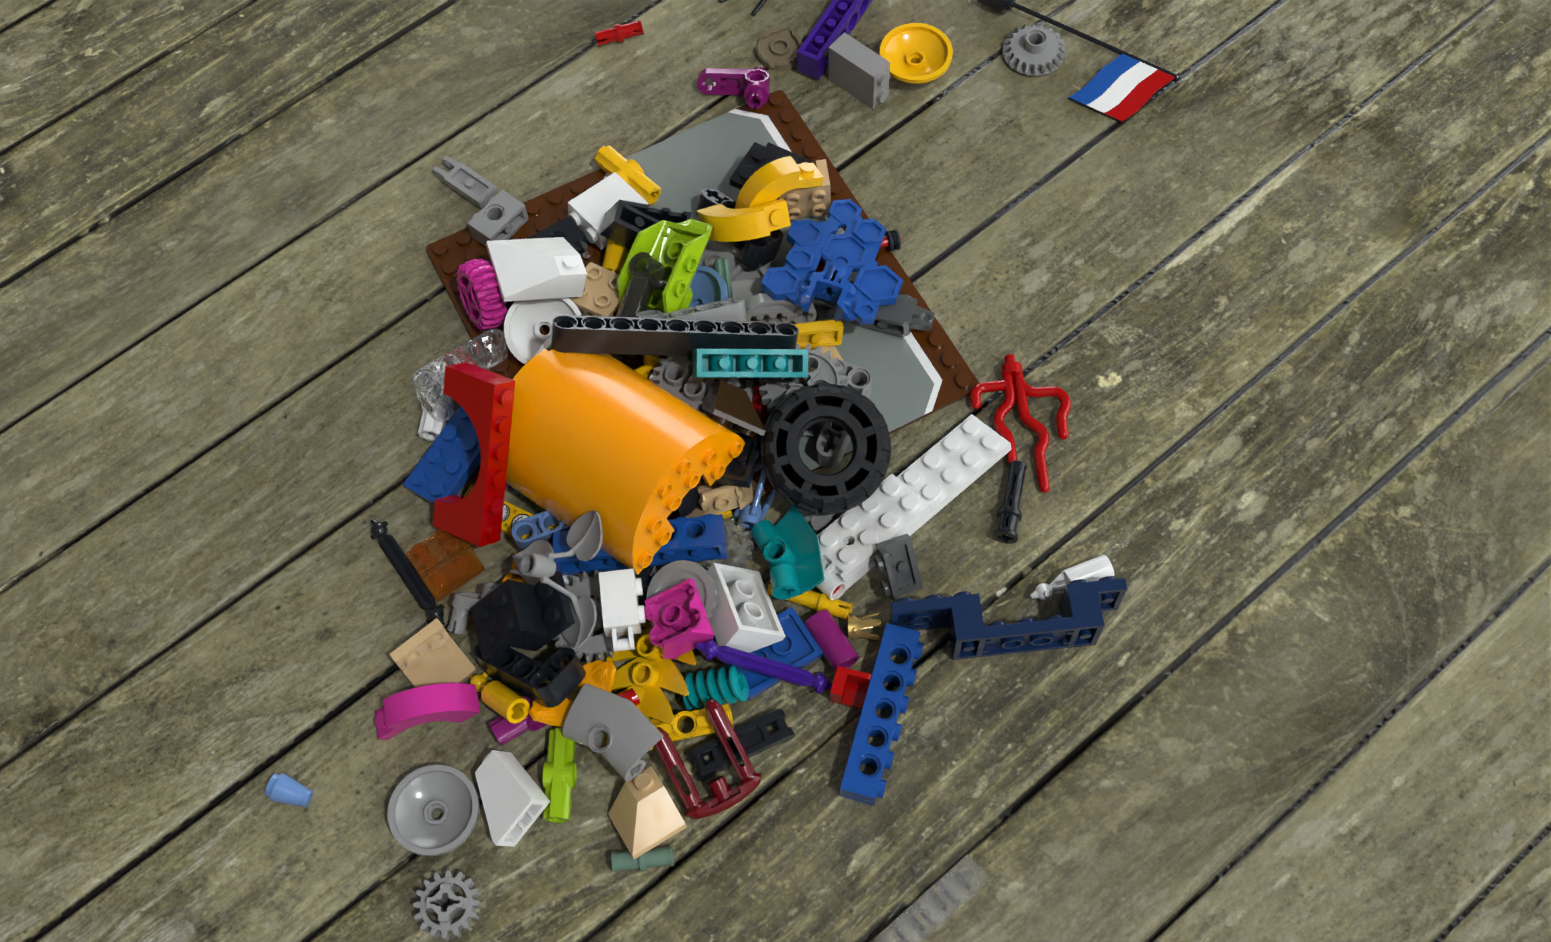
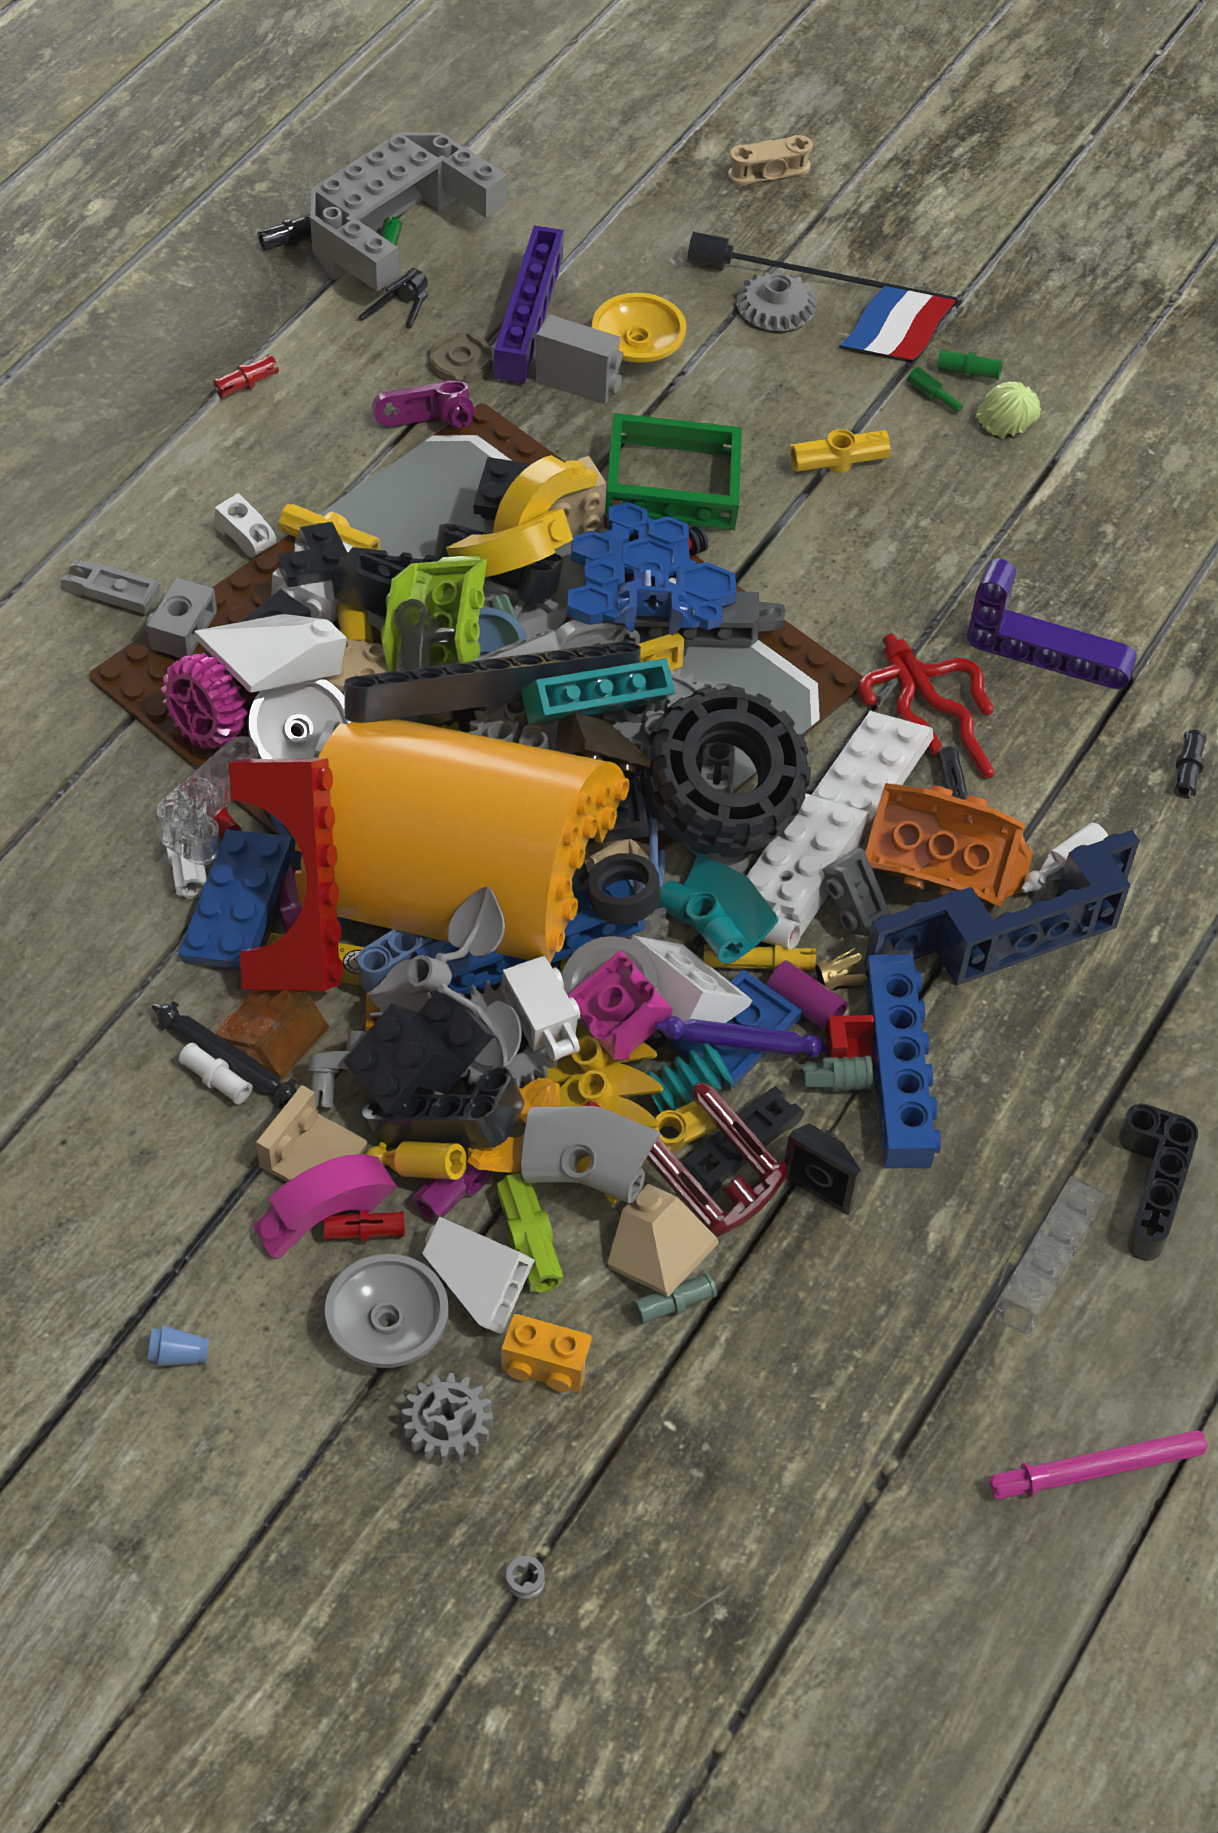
camera: 25 degrees left, 10 degrees down
none -> white pin [178,1042,252,1105]
none -> white leg [215,493,276,558]
none -> black plate [277,522,348,588]
none -> red pin [324,1210,405,1242]
none -> light orange bracket [501,1314,592,1393]
none -> black tyre [587,853,661,924]
none -> green window [605,413,742,530]
none -> black slope [784,1123,861,1215]
none -> yellow piece [789,429,891,473]
none -> sand green hinge [803,1056,873,1092]
none -> orange slope [864,783,1033,907]
none -> green axle [907,366,963,412]
none -> green pin [937,349,1003,380]
none -> dark purple beam [967,558,1137,689]
none -> yellowish green hair [975,381,1041,439]
none -> black beam [1119,1103,1198,1261]
none -> black pin [1173,730,1207,799]

